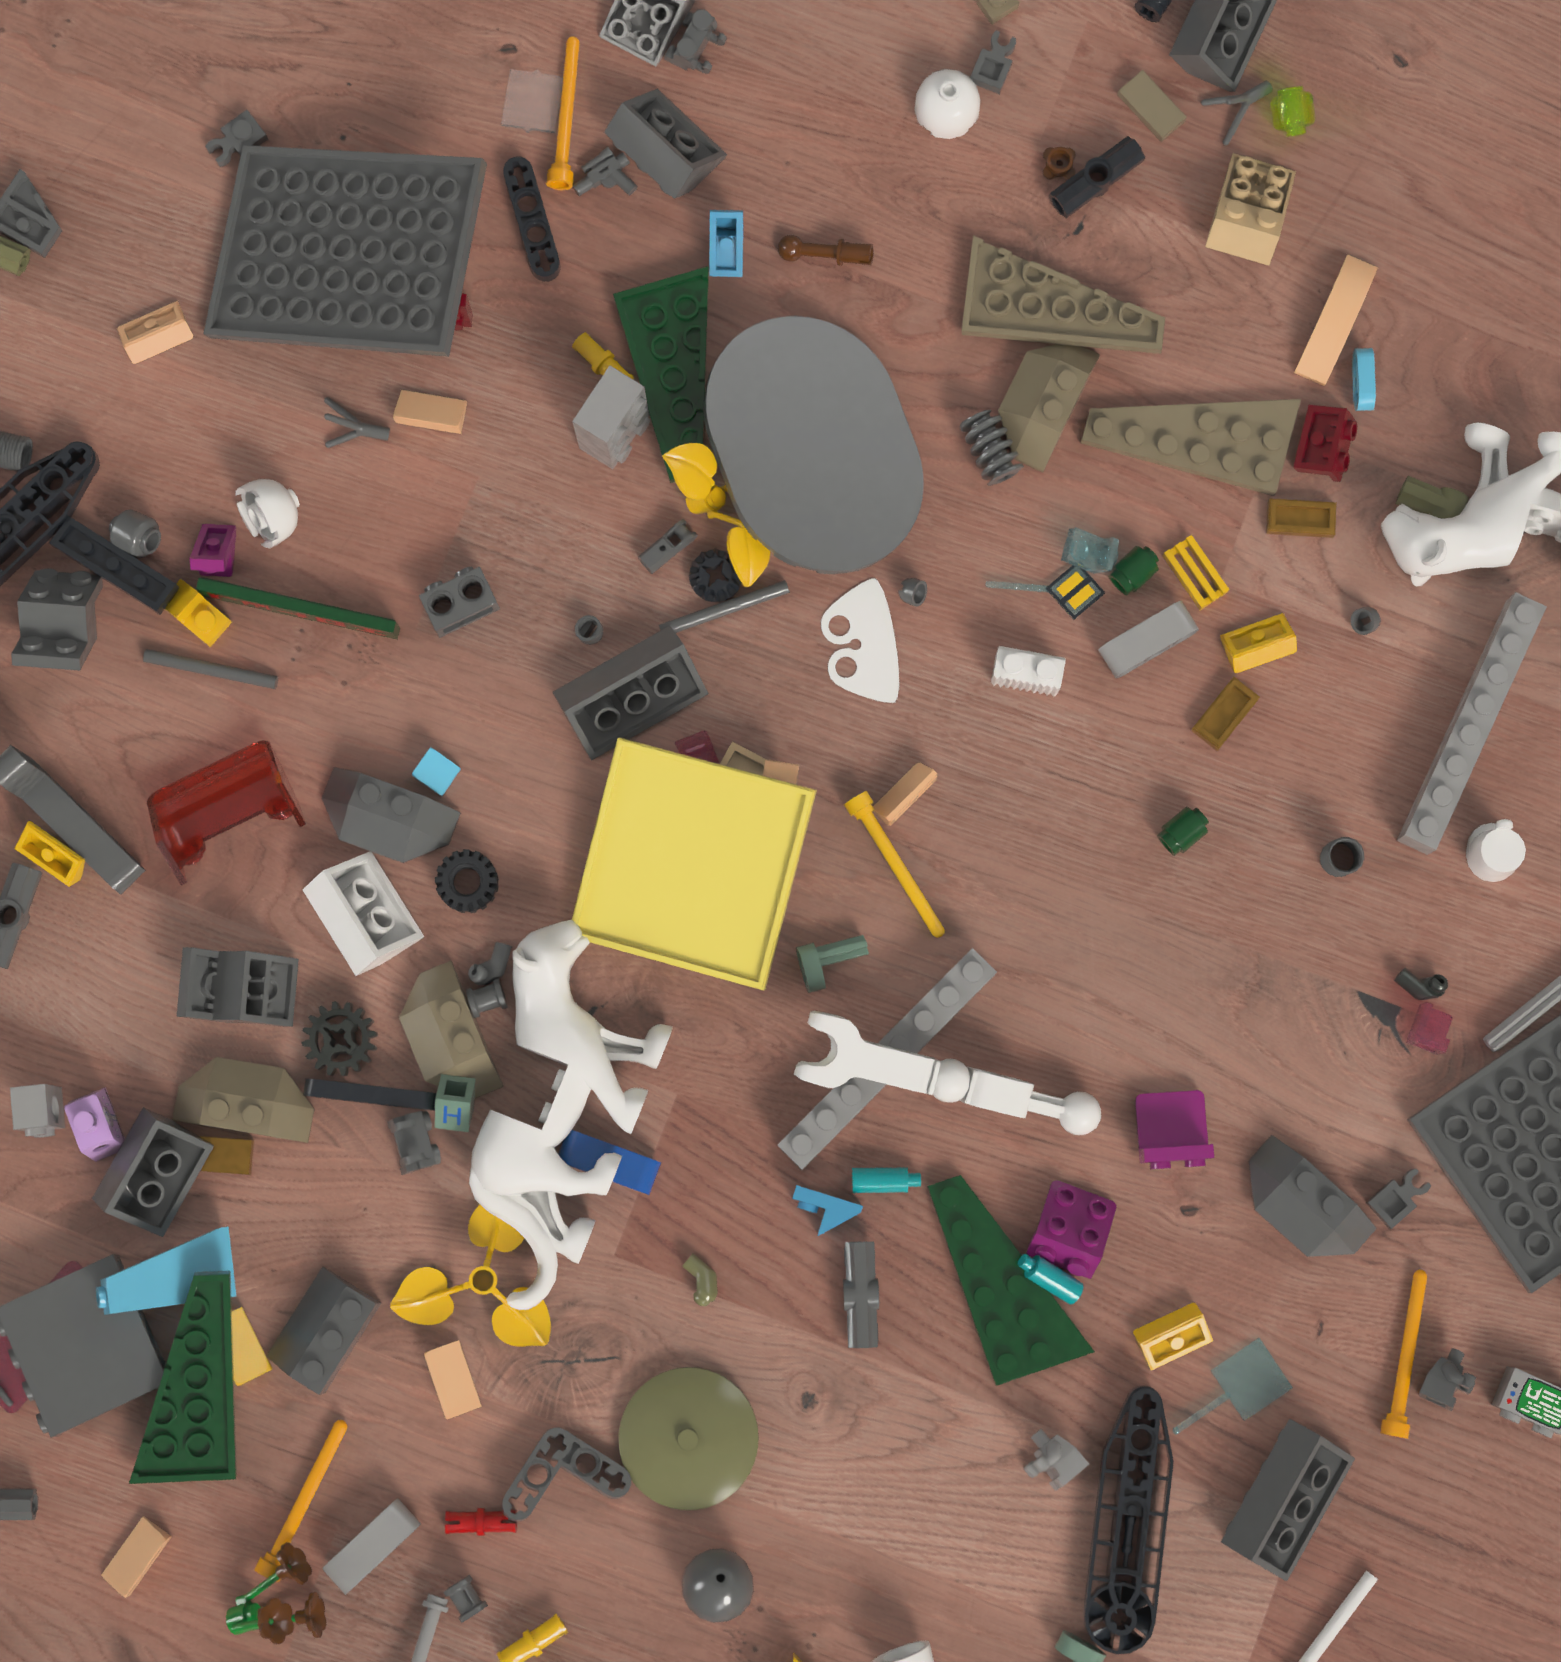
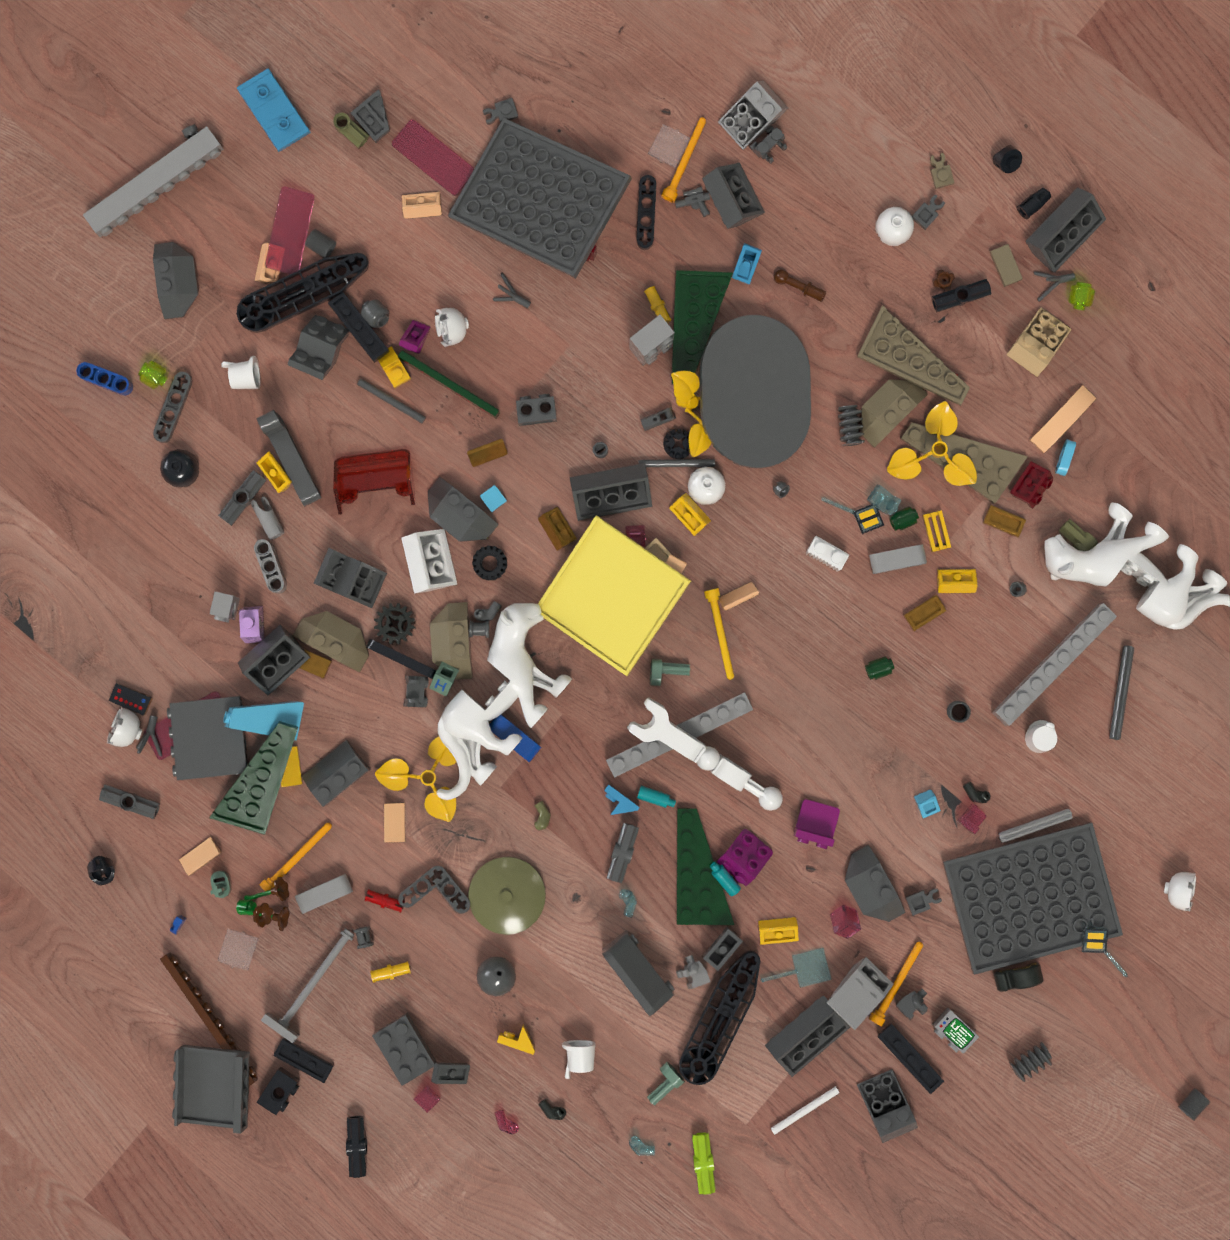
camera: 15 degrees right, 5 degrees up
light nougat slope [393,390,467,434] -> none
white piece [821,578,899,703] -> none
none -> sand green piece [210,871,232,898]
none -> light grey piece [251,496,285,540]
none -> light grey beam [254,539,287,594]
none -> clear pink piece [392,120,474,196]
none -> pearl gold slope [467,439,508,467]
none -> pearl gold slope [538,506,577,551]
none -> dark grey windscreen [602,930,675,1016]
none -> clear light blue arm [619,889,637,918]
none -> yellow slope [669,493,711,536]
none -> white cylinder [688,467,726,505]
none -> dark grey brick [702,927,743,971]
none -> light grey slope [826,957,894,1030]
none -> clear pink panel [830,905,861,939]
none -> dark grey slope [857,1069,918,1143]
none -> black plate [877,1023,945,1095]
none -> yellow plant [887,401,977,486]
none -> medium azure slope [914,790,941,818]

